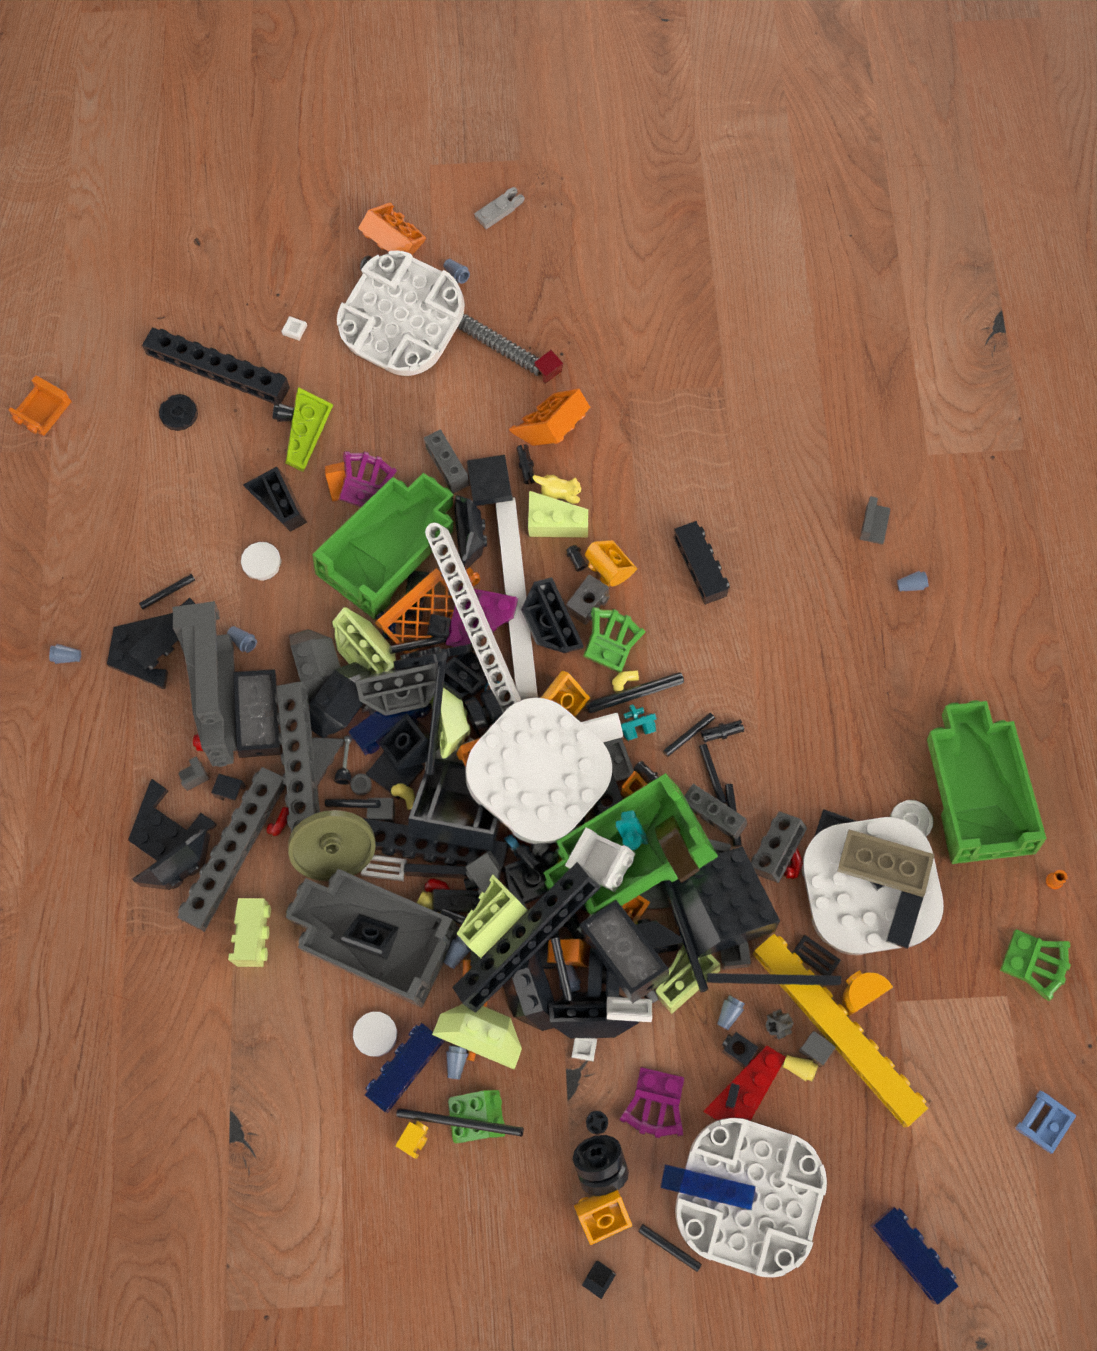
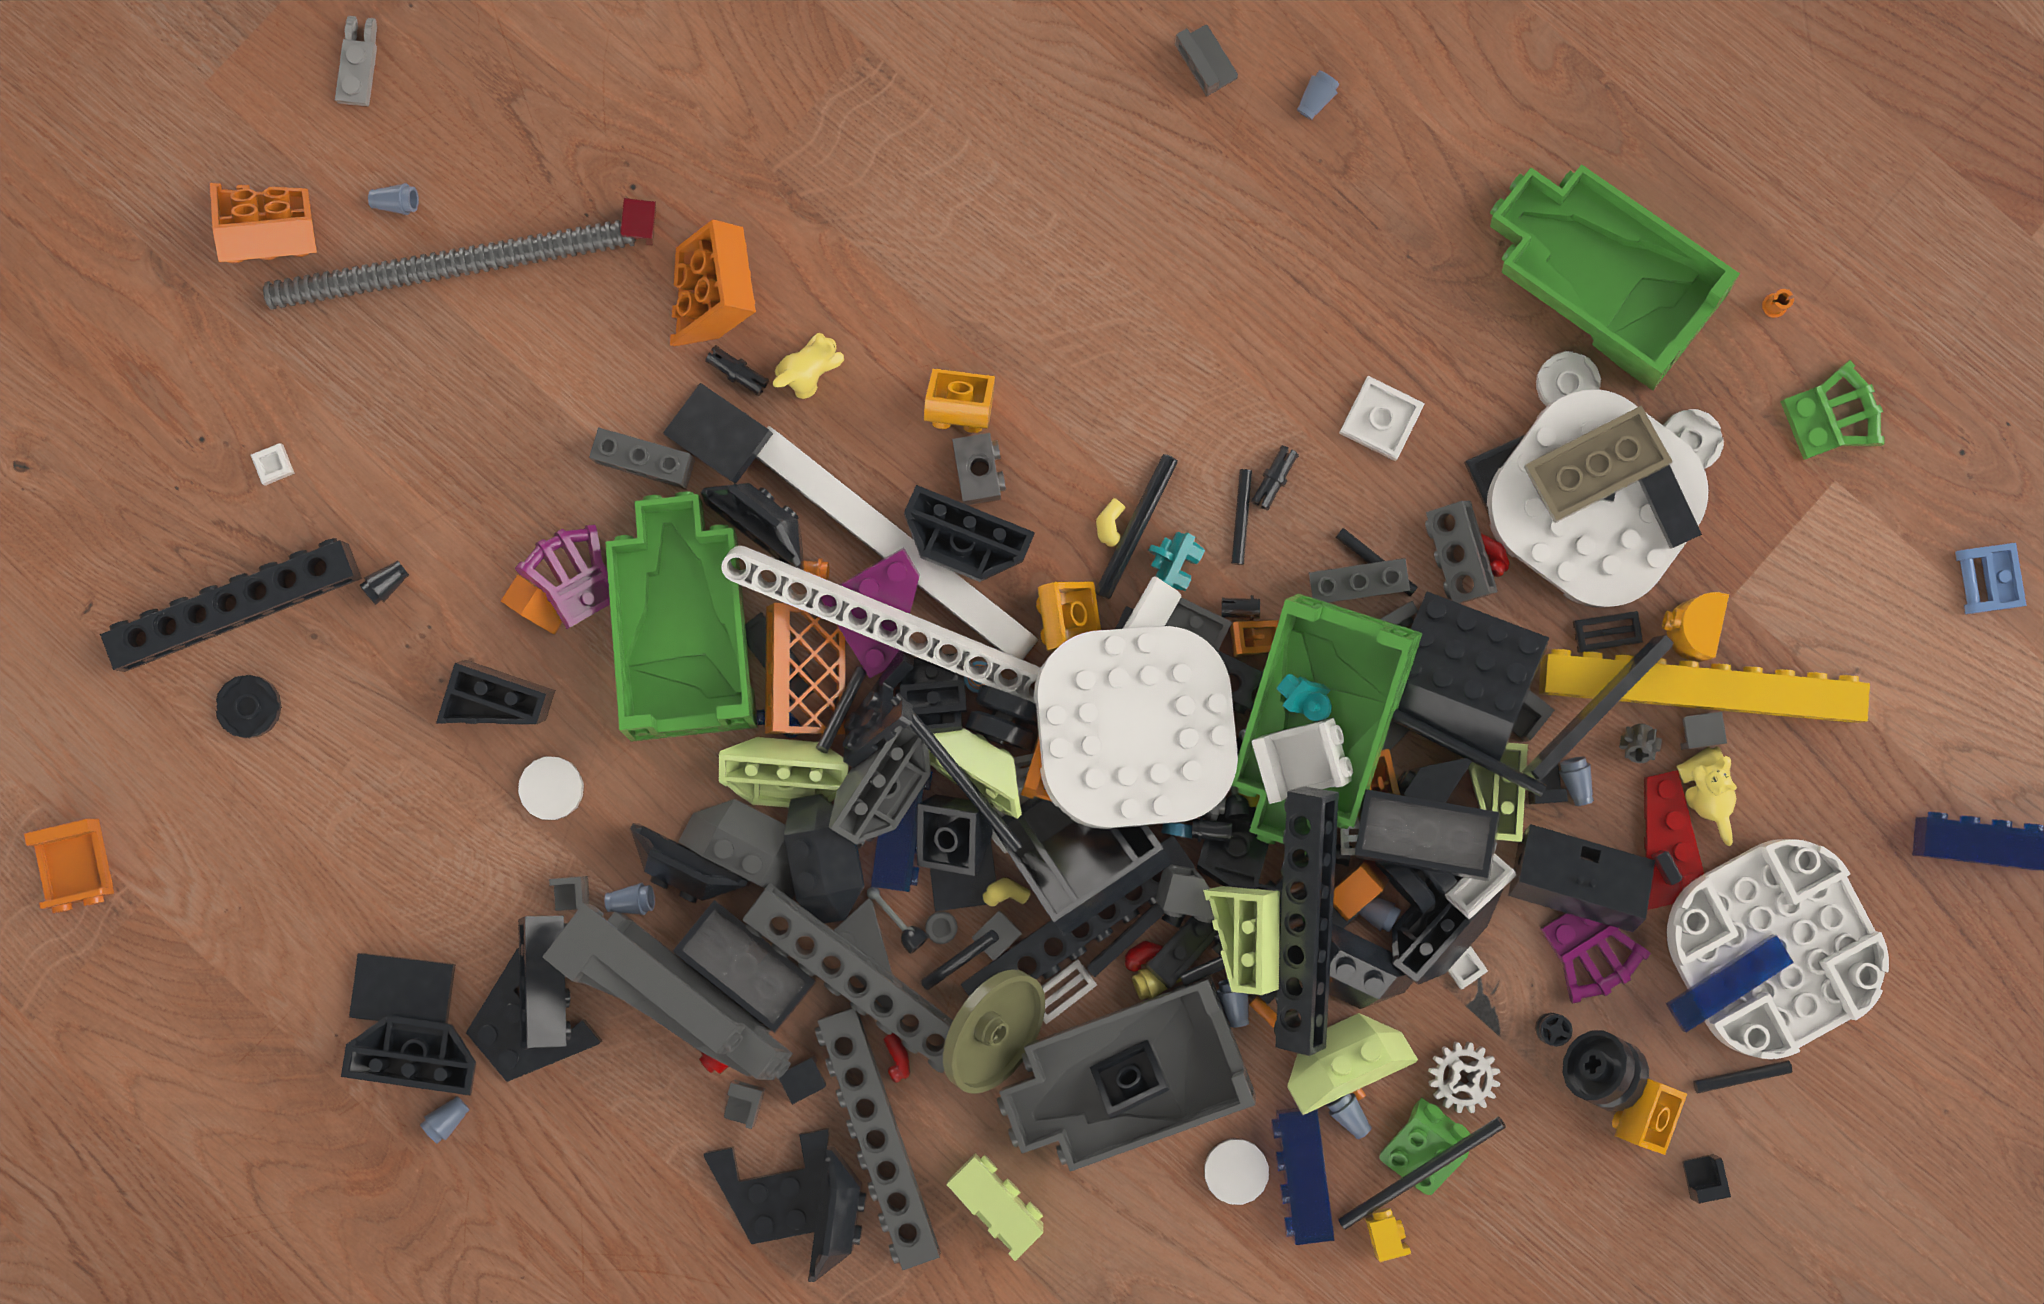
camera: 45 degrees left, 15 degrees up
black bar [139,573,195,610] -> none
lime wing [285,387,333,472] -> none
white plate [337,251,465,376] -> none
black tile [427,614,451,639] -> none
yellowish green wedge [528,491,588,538] -> none
black bar [551,935,573,1001] -> none
black pin [566,545,588,572] -> none
bright green plate [583,607,646,673] -> none
dark brown slope [655,815,700,883] -> none
black brick [673,521,730,605] -> none
black bar [699,744,727,804] -> none
black brick [722,1032,759,1068] -> none
none -> black wedge [341,1015,476,1096]
none -> black tile [349,953,456,1023]
none -> dark grey panel [549,876,590,911]
none -> black wedge [630,823,751,904]
none -> white tile [1339,376,1425,461]
none -> white gear [1428,1042,1500,1113]
none -> black brick [1508,824,1655,932]
none -> black panel [1528,764,1568,805]
none -> white tile [1663,409,1724,469]
none -> light yellow animal [1685,756,1737,846]

